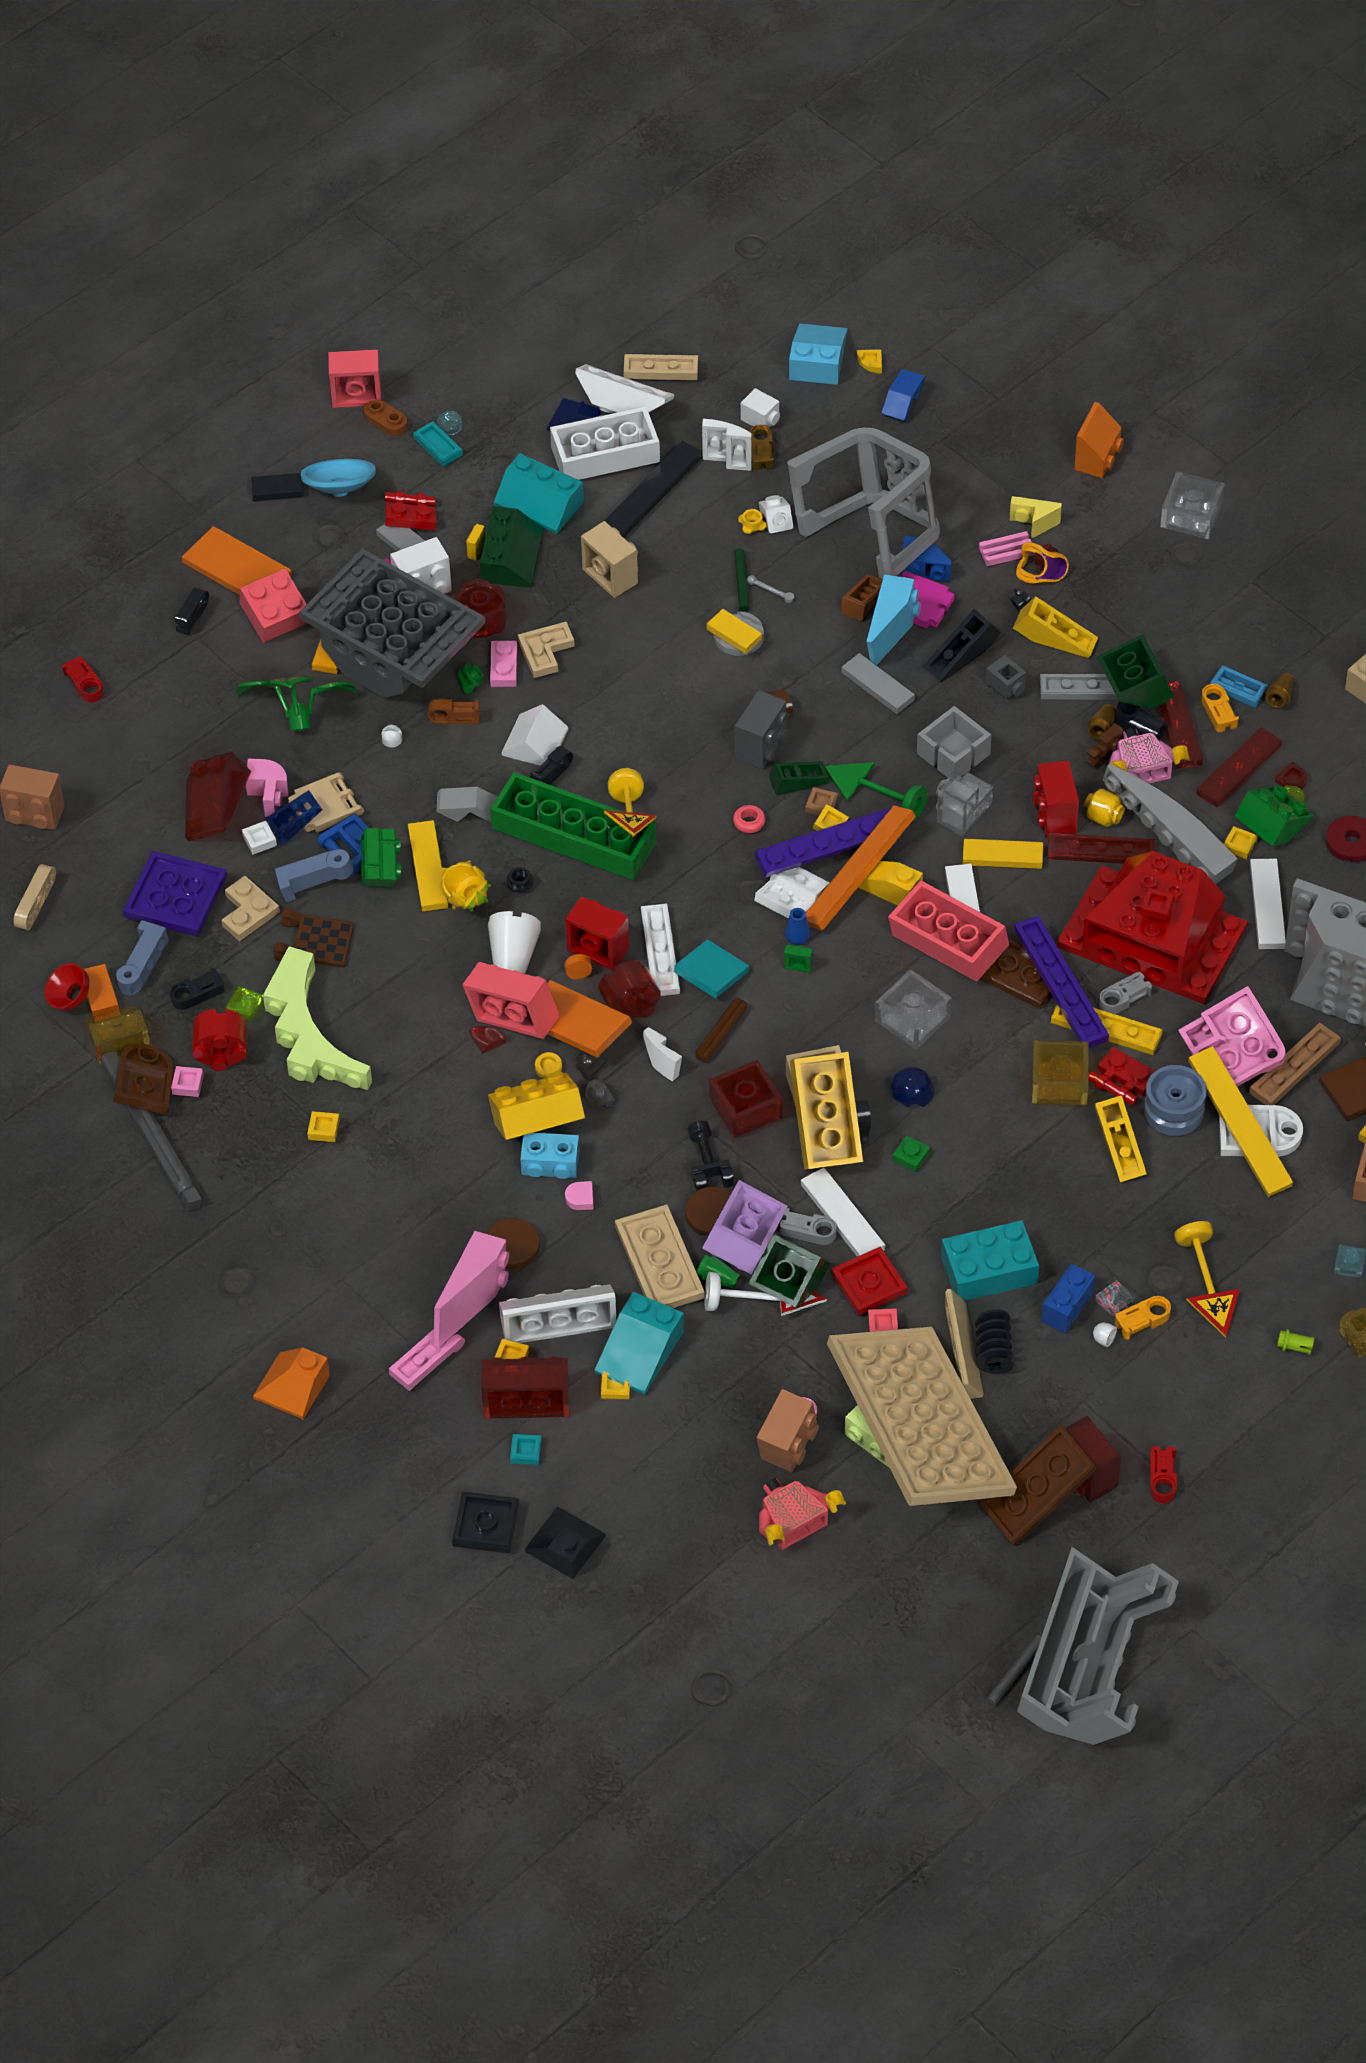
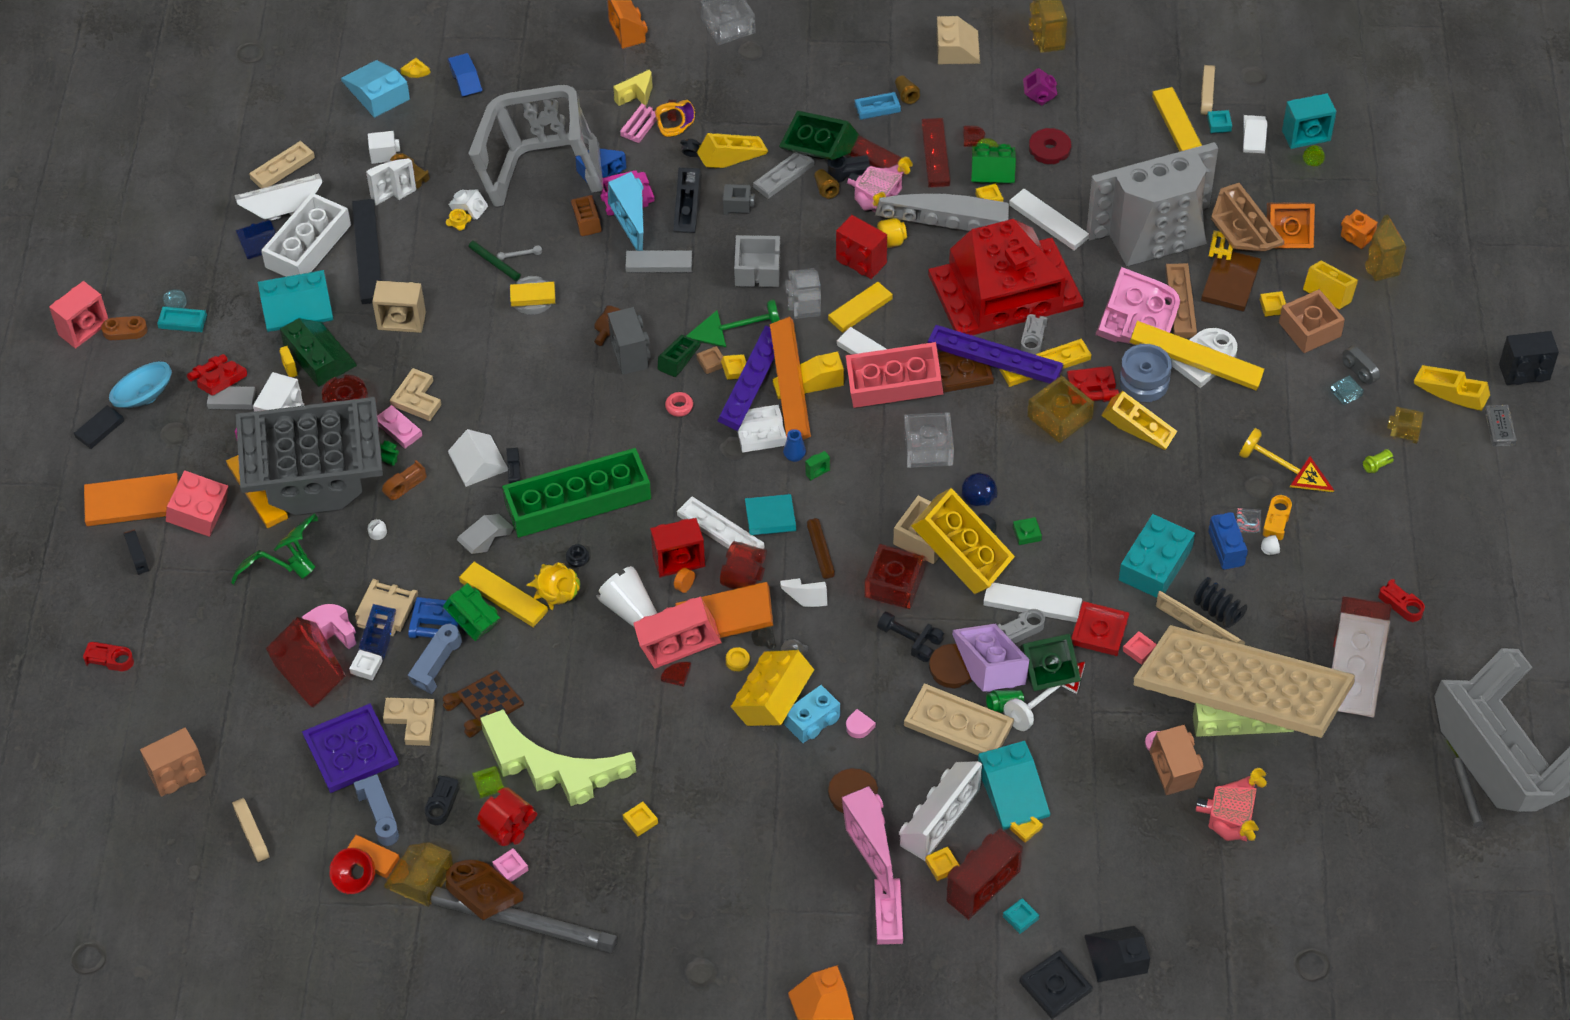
camera: 45 degrees left, 0 degrees up
yellow piece [604,768,657,836] -> none
clear red tile [1048,833,1155,864] -> none
reddish brown plate [1086,723,1123,768] -> none
light orange piece [1201,684,1239,732] -> none

